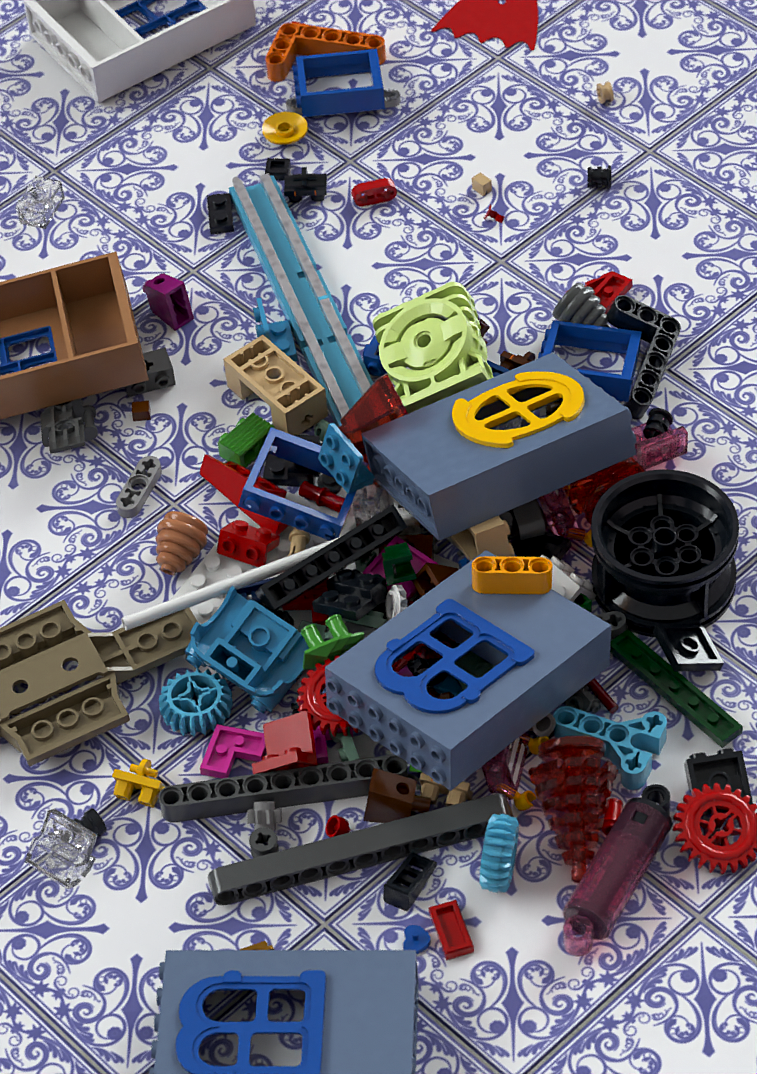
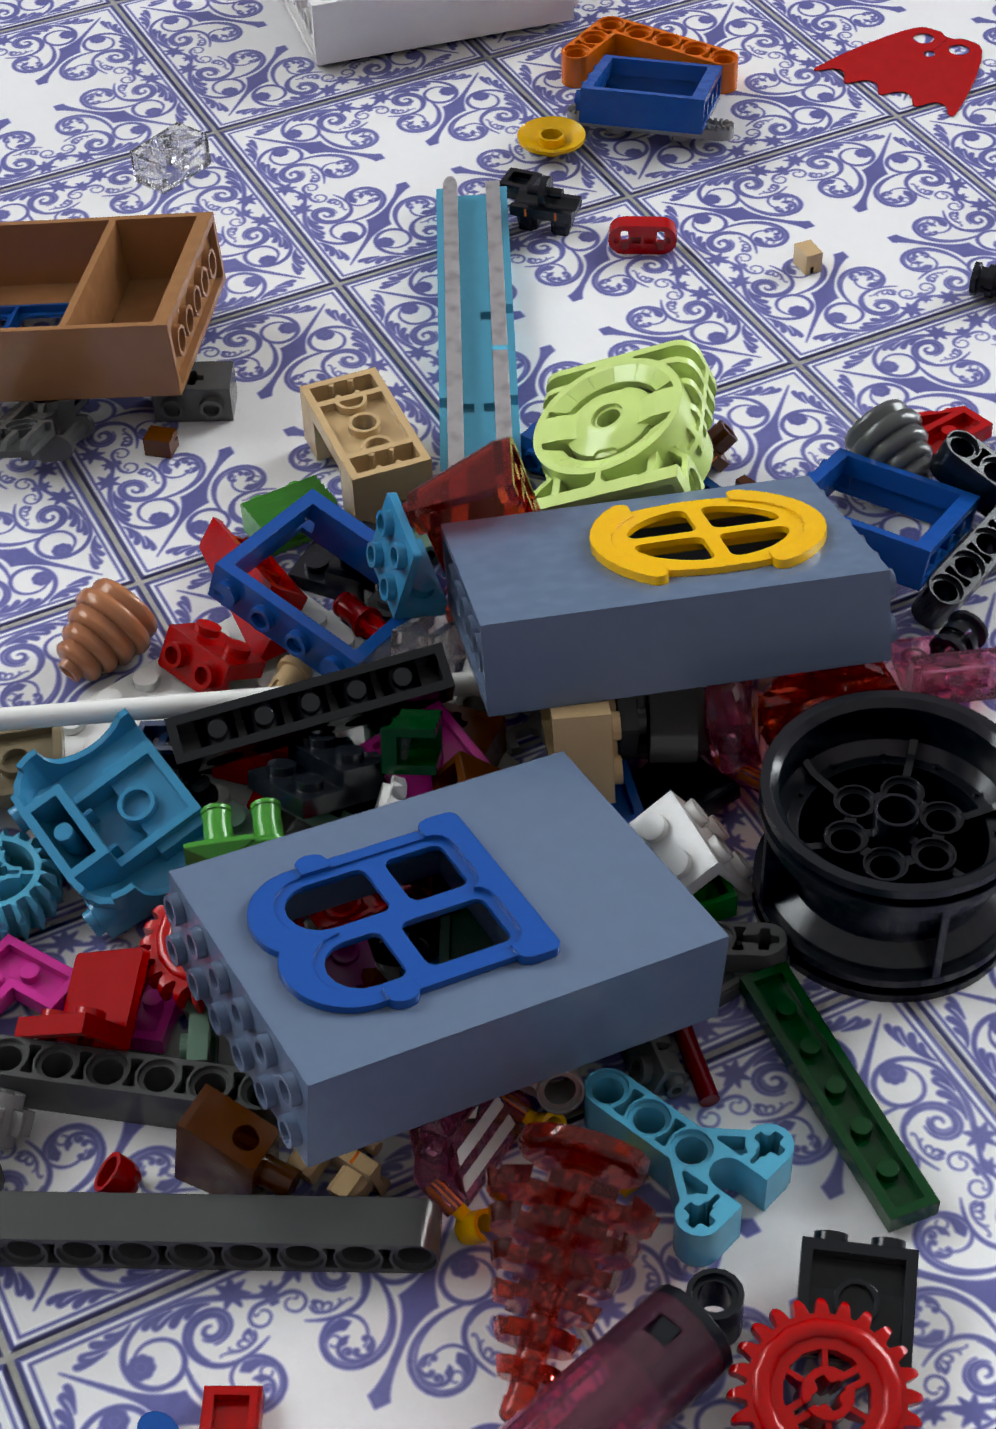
camera: 15 degrees right, 5 degrees down
light grey beam [116,456,162,518] -> none
magenta torso [142,273,194,331] -> none
black plate [207,193,234,234] -> none
dark azure bracket [253,298,298,362] -> none
black slope [383,852,437,911] -> none
light orange beam [472,556,553,594] -> none
medium azure gear [479,814,519,893] -> none
red piece [484,204,505,223] -> none
red pin [600,798,624,836] -> none
black plate [653,624,724,671] -> none

